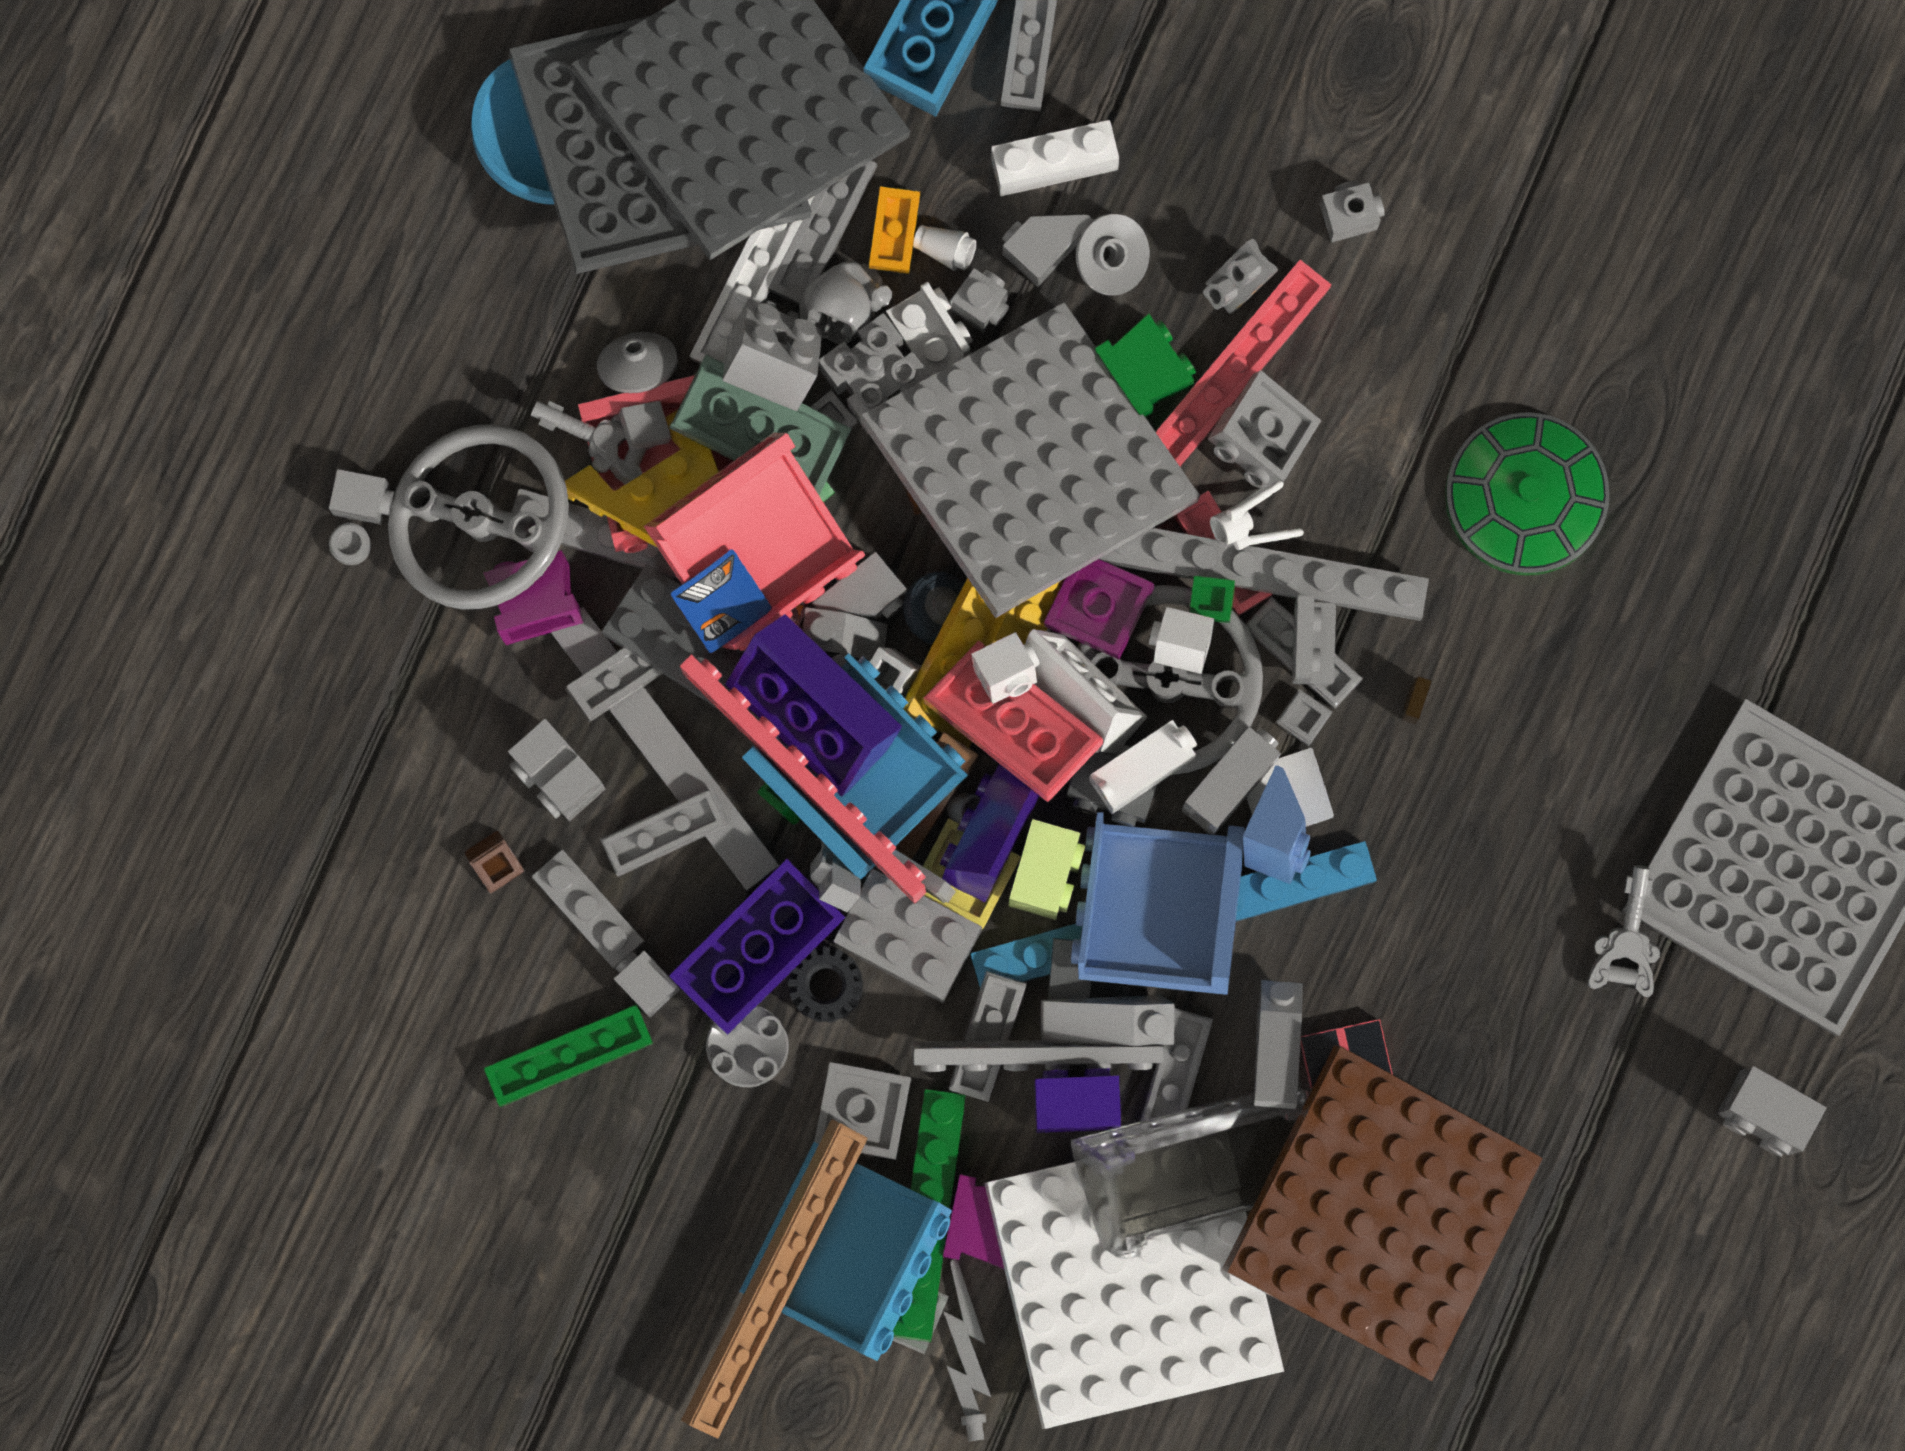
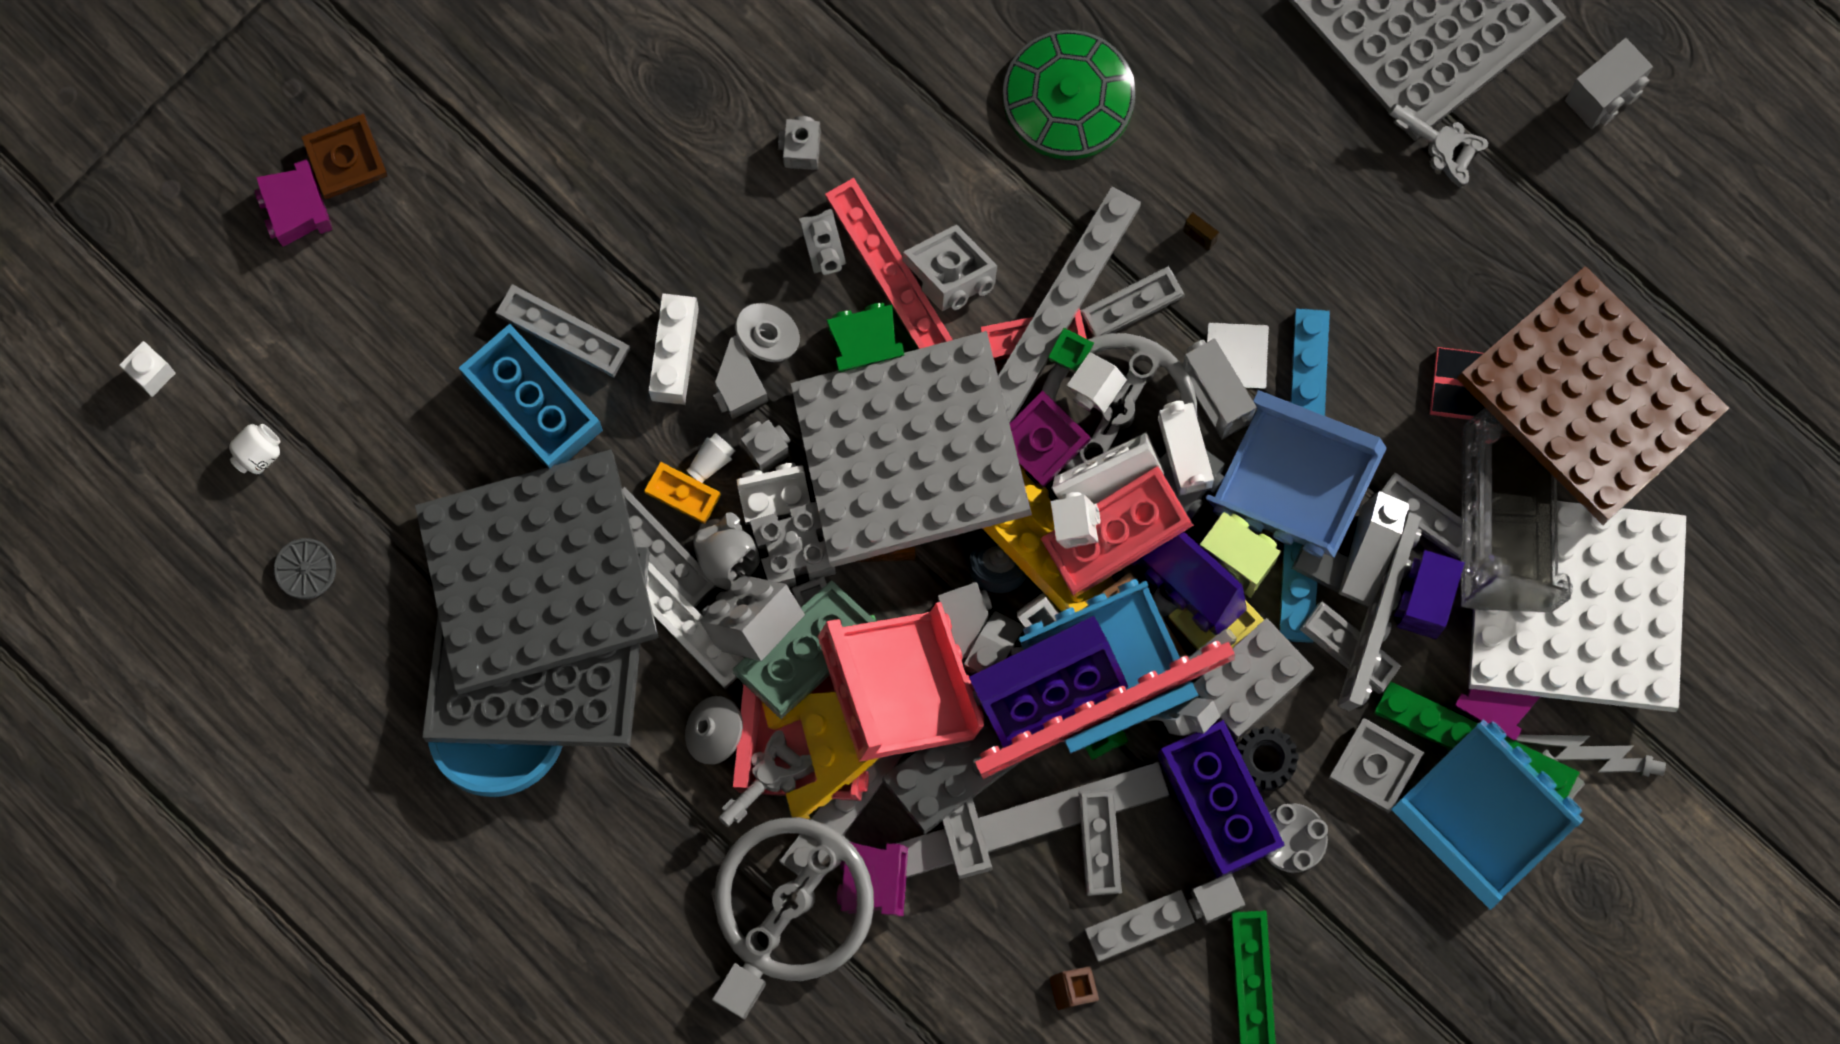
camera: 70 degrees left, 5 degrees down
light grey tile [329,523,371,565] -> none
light grey brick [508,719,606,822] -> none
light grey tile [619,401,671,450] -> none
blue sticker [671,549,772,653] -> none
medium nougat tile [681,1119,868,1438] -> none
white plant [1210,480,1304,551] -> none
medium blue slope [1243,765,1311,884] -> none
light grey slope [1254,980,1303,1109] -> none
light grey tile [1275,689,1333,747] -> none
light grey bracket [1292,595,1336,685] -> none

